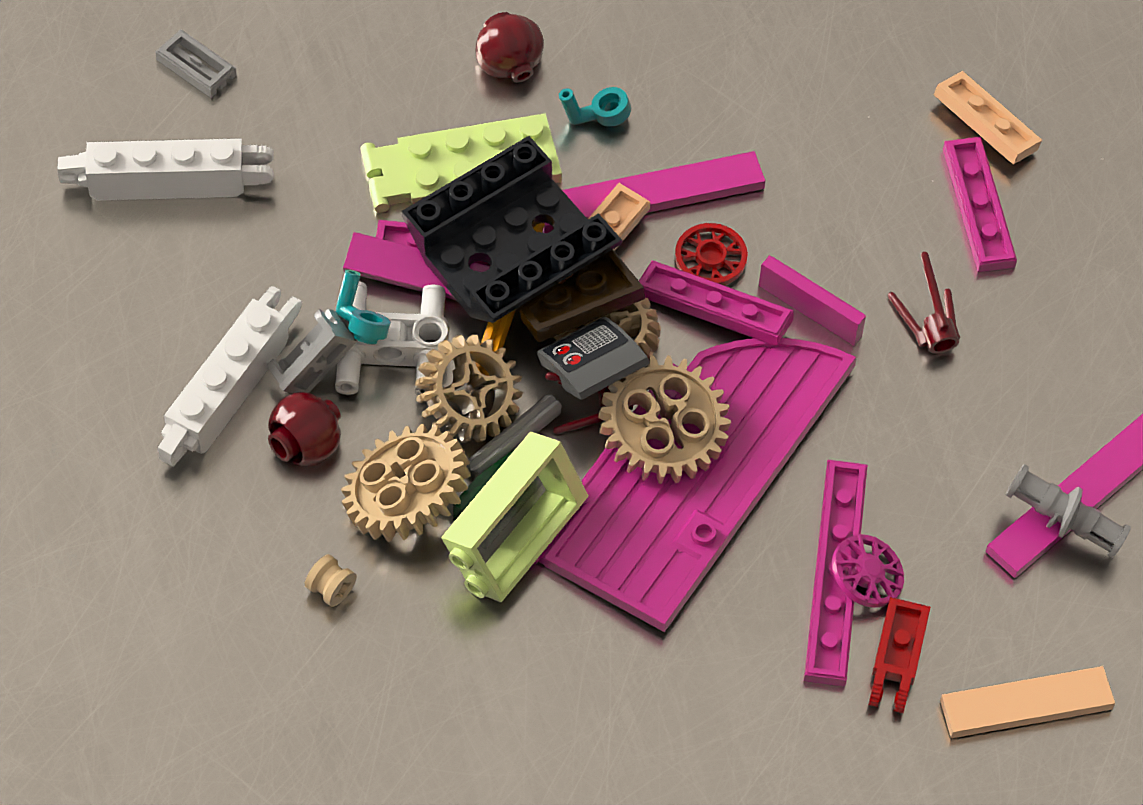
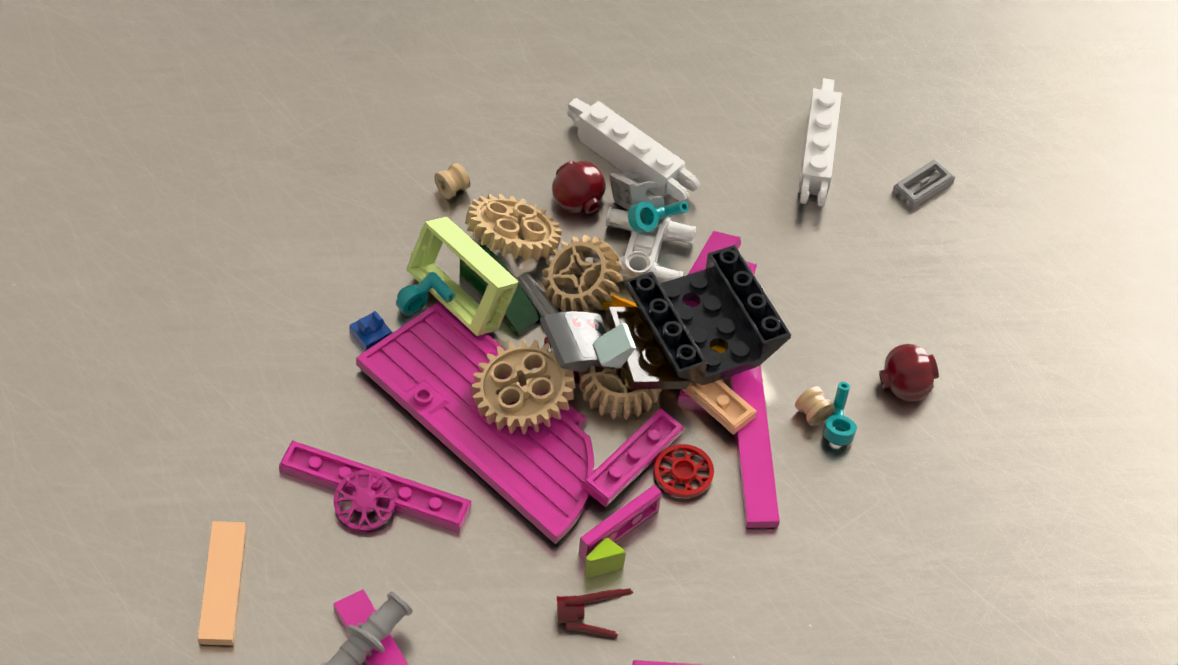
camera: 100 degrees right, 5 degrees down
yellowish green hinge [360,113,562,213] -> none
red hinge [868,597,931,713] -> none
none -> blue tile [349,311,392,351]
none -> teal plate [396,272,456,316]
none -> lime slope [584,537,626,578]
none -> light aqua slope [593,323,636,368]
none -> tan wheel [795,386,835,426]

